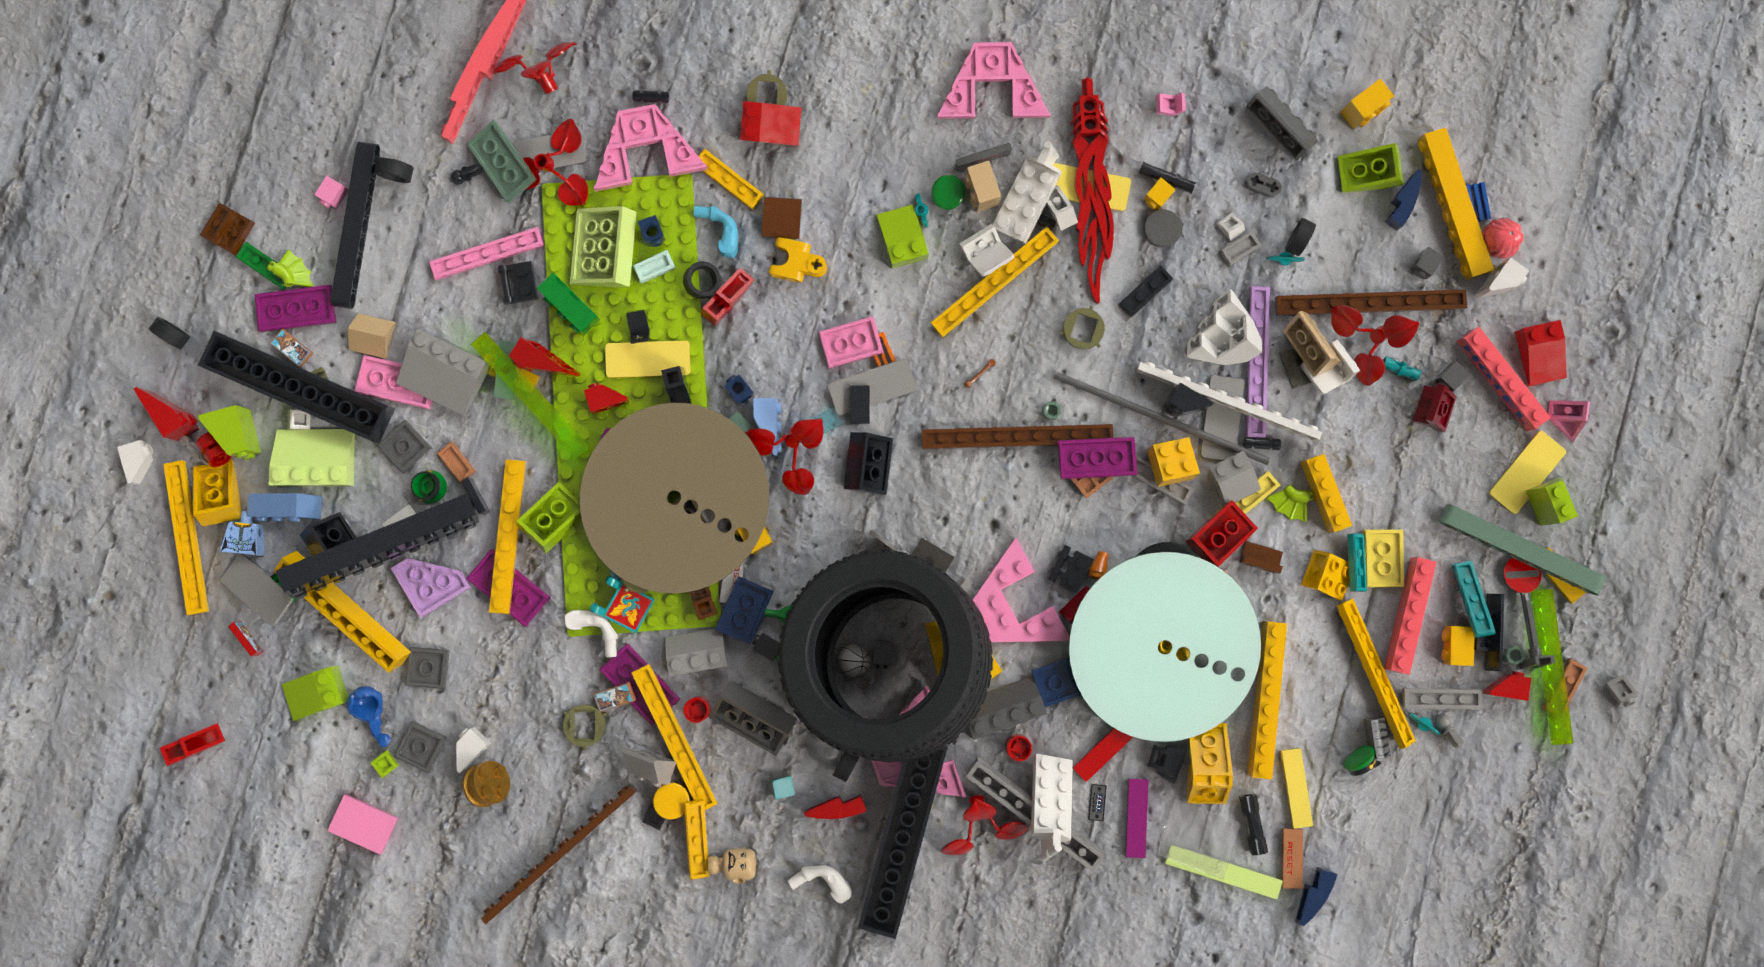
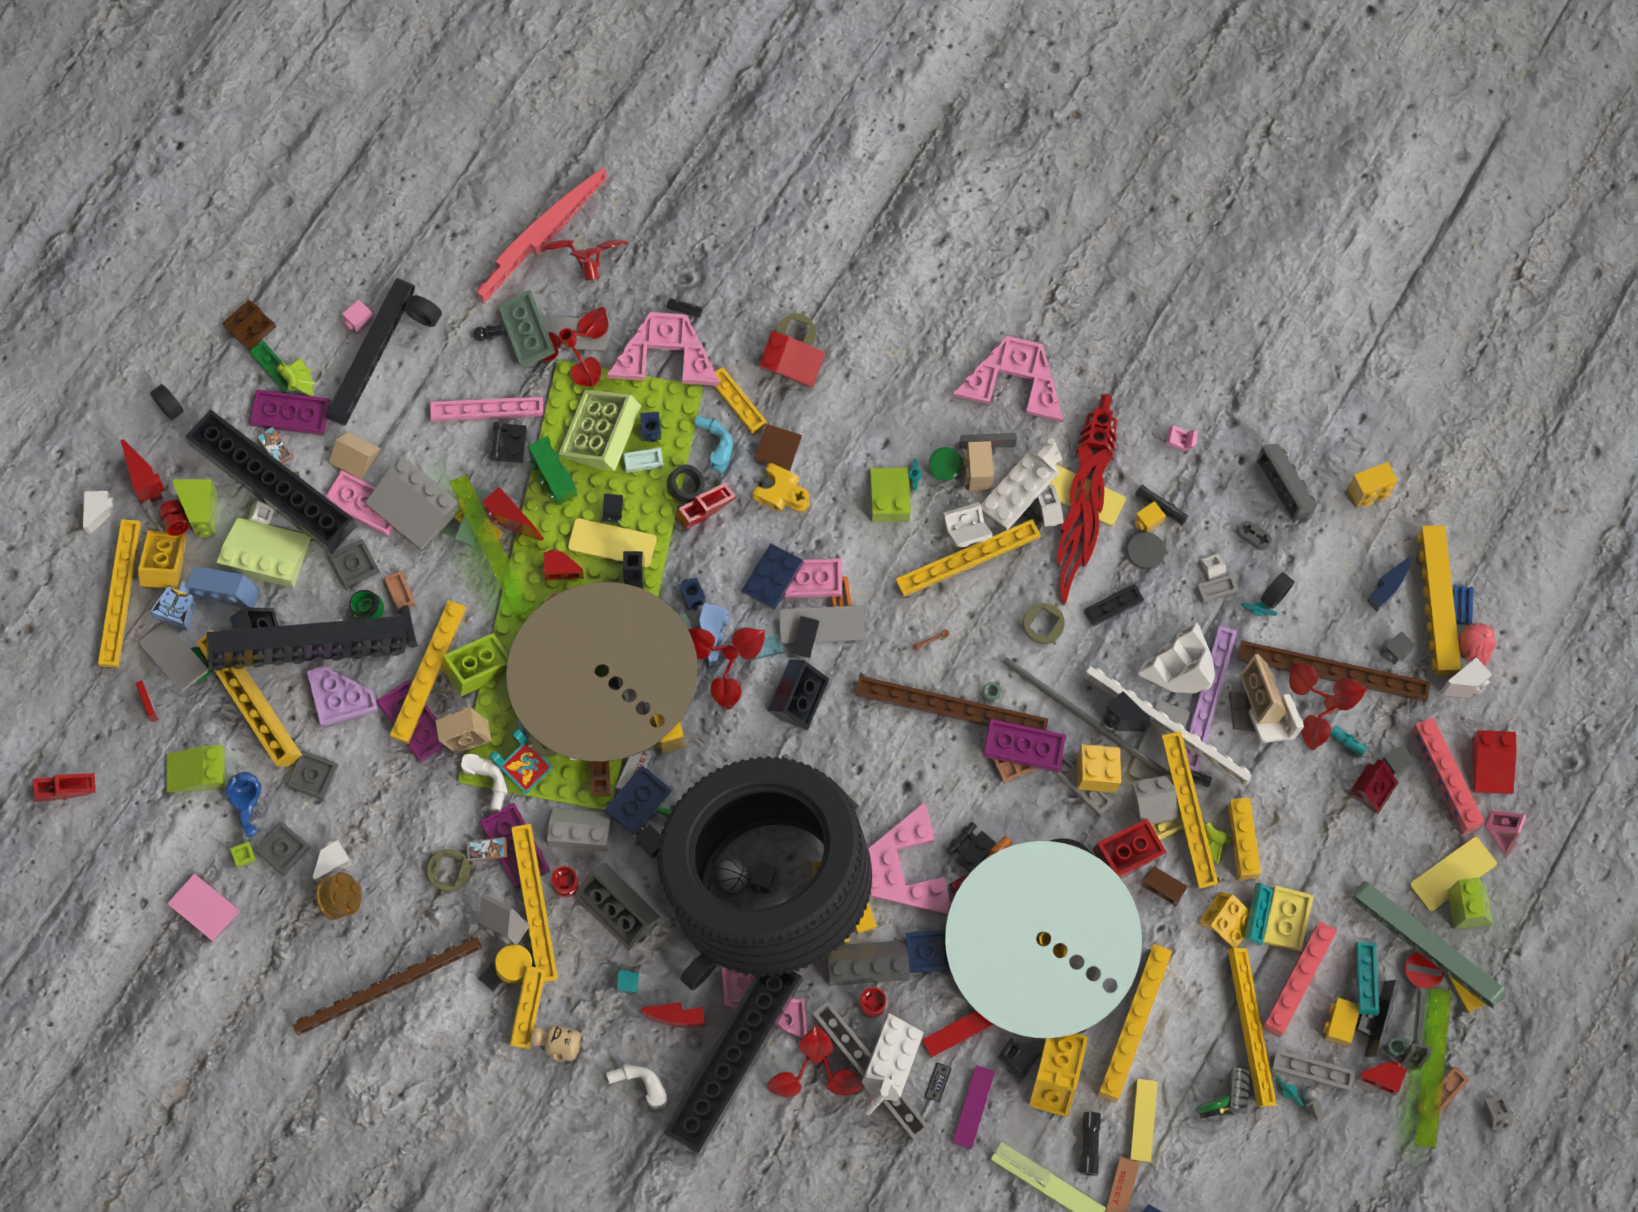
camera: 15 degrees right, 15 degrees down
lime slope [1338,143,1404,193] -> none
none -> tan brick [436,707,492,754]
none -> dark blue plate [741,543,804,610]
none -> yellow plate [1161,731,1218,889]

